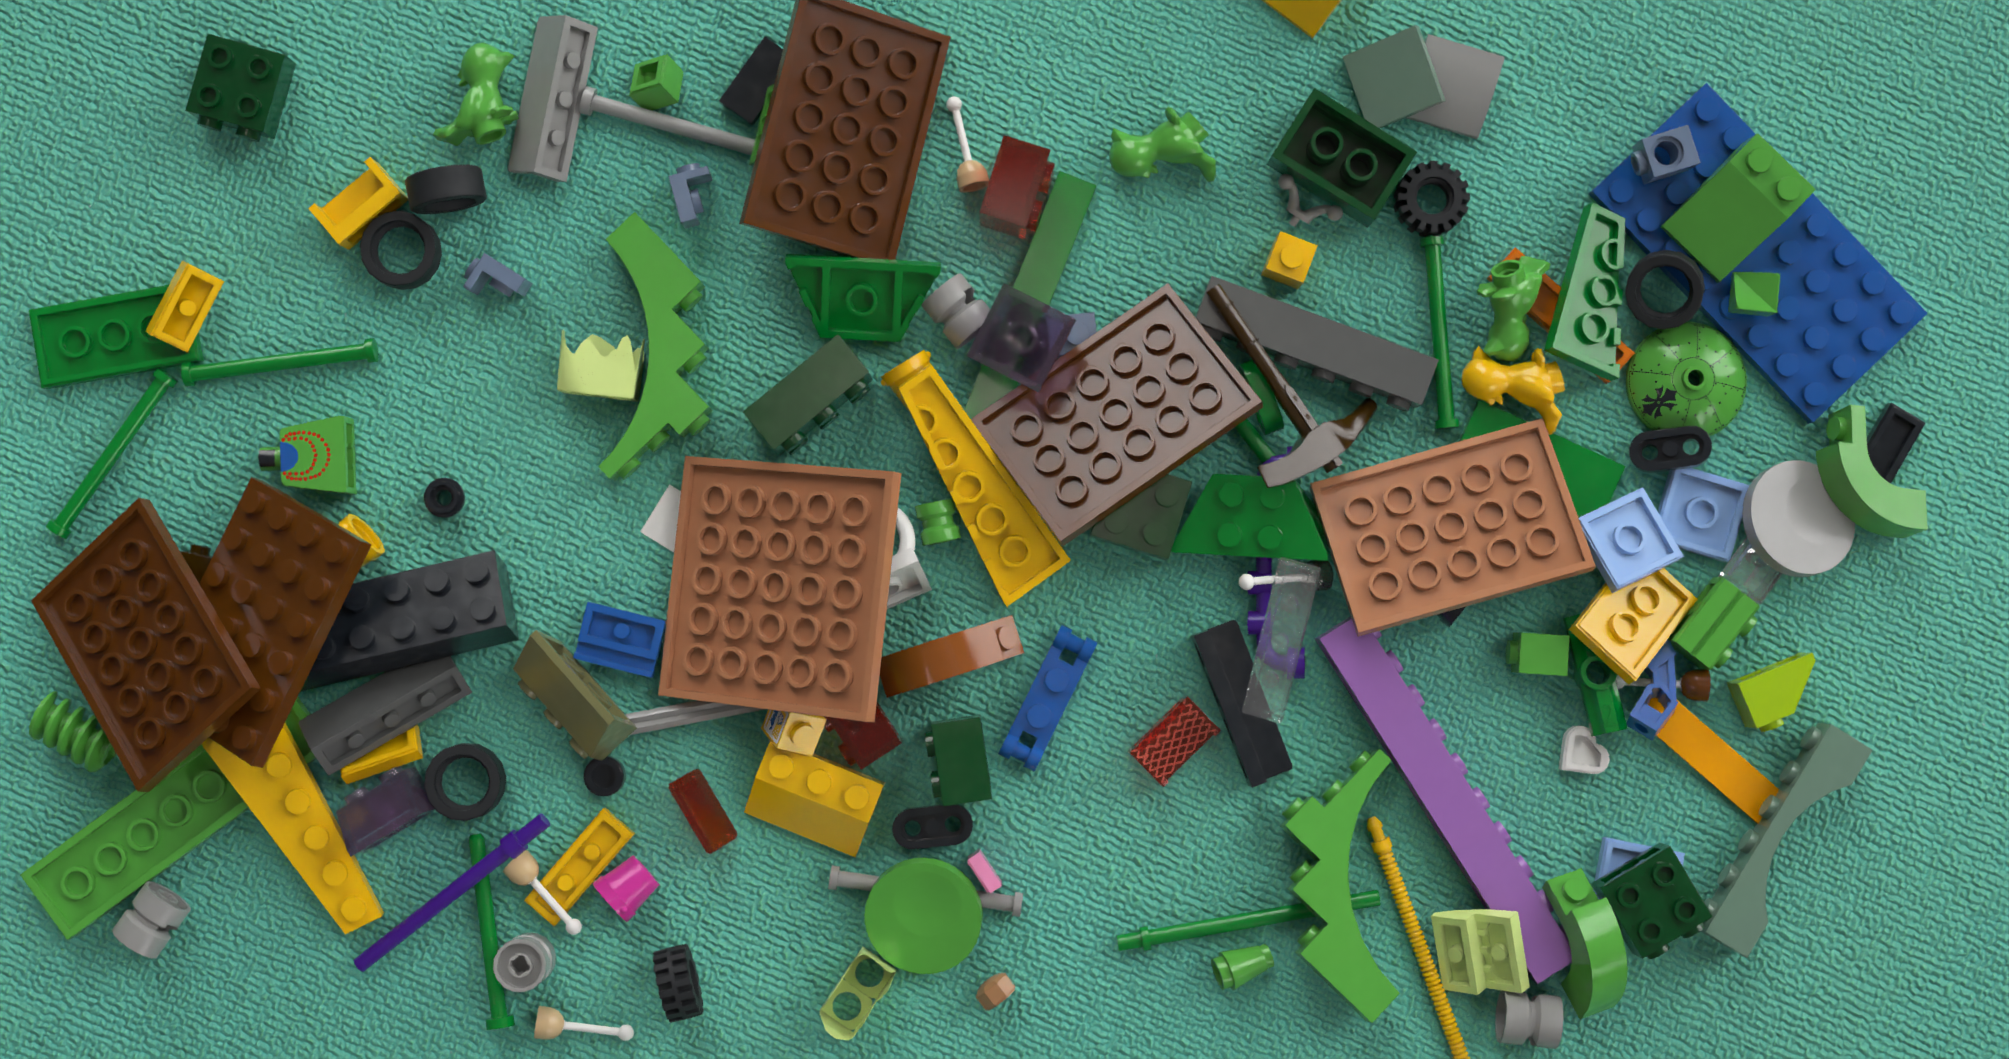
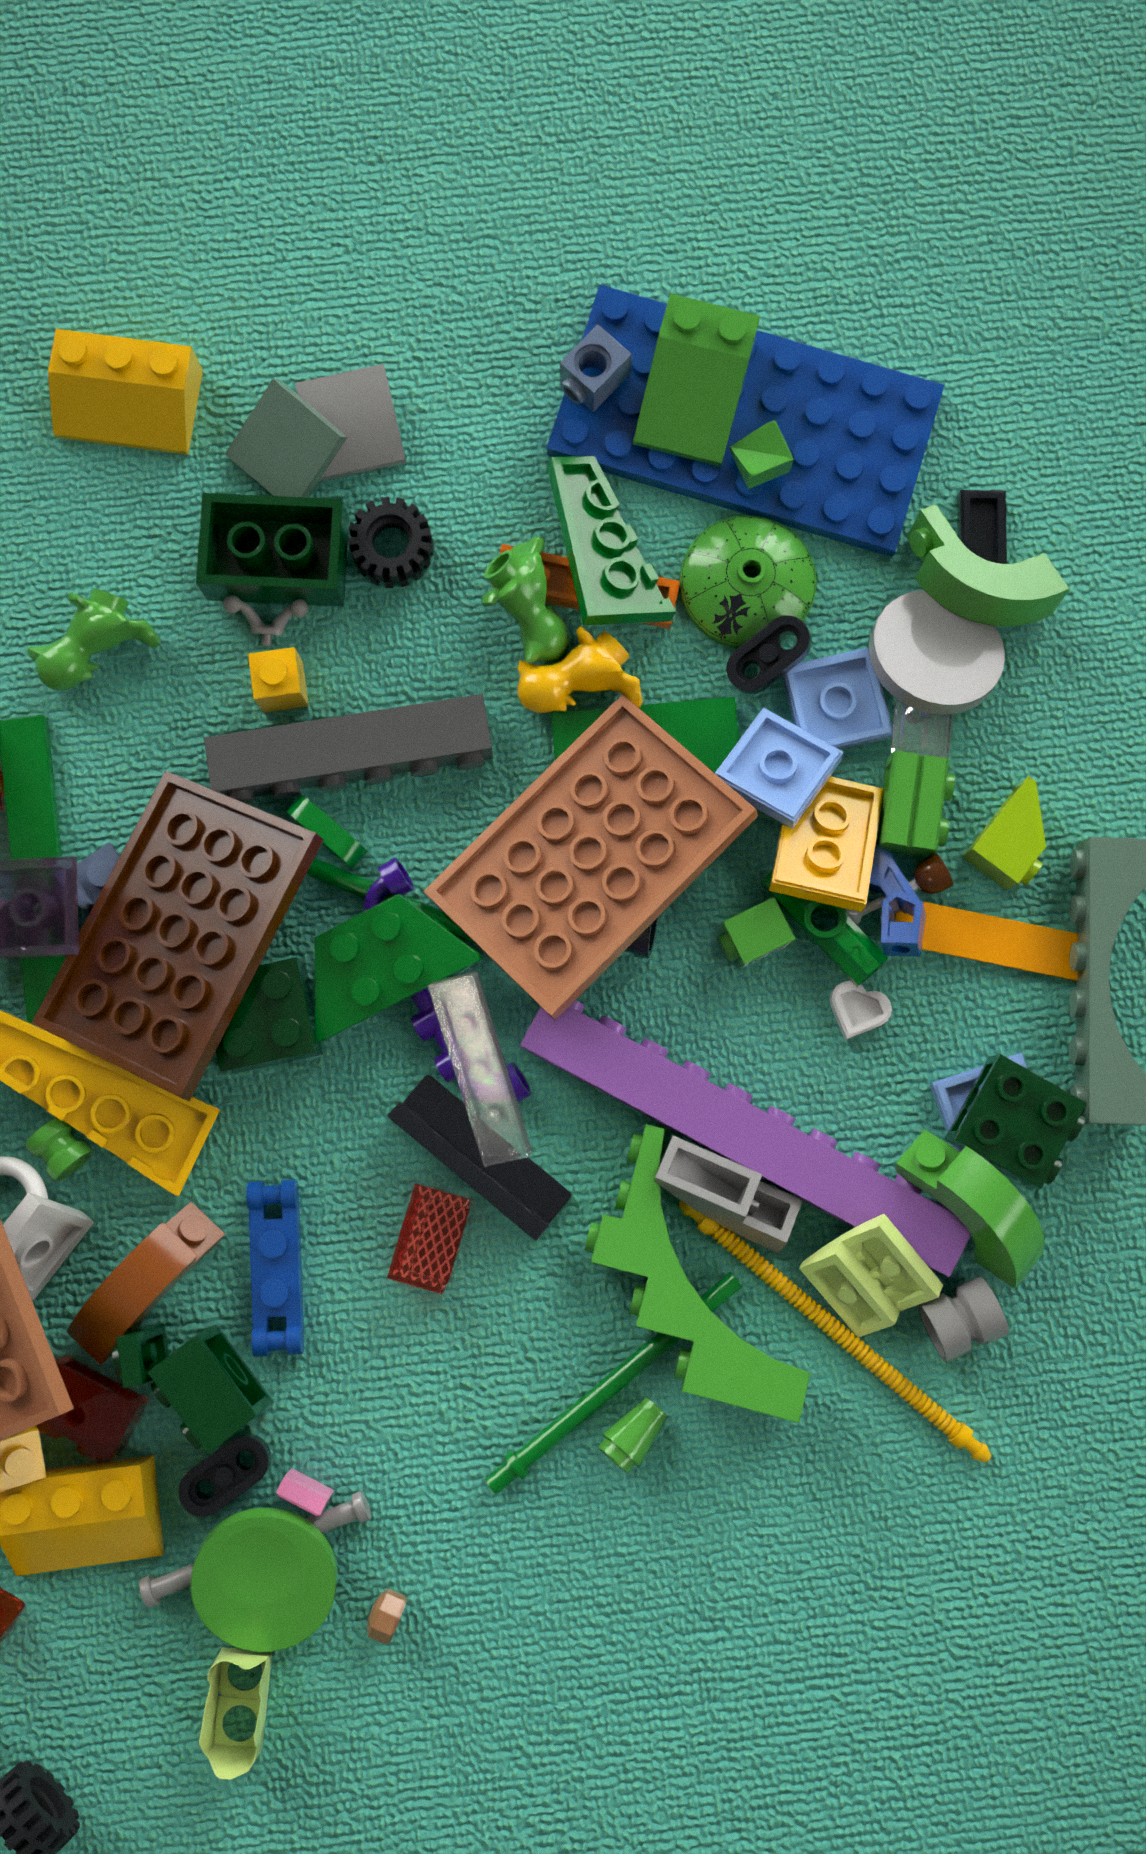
camera: 25 degrees left, 5 degrees down
piece [1206,283,1377,488] -> none
hinge [1239,560,1333,591] -> none
green bar [1420,236,1459,429] -> none
black tyre [1625,250,1705,330] -> none
none -> dark green plate [112,1323,169,1388]
none -> light grey slope [654,1136,803,1253]

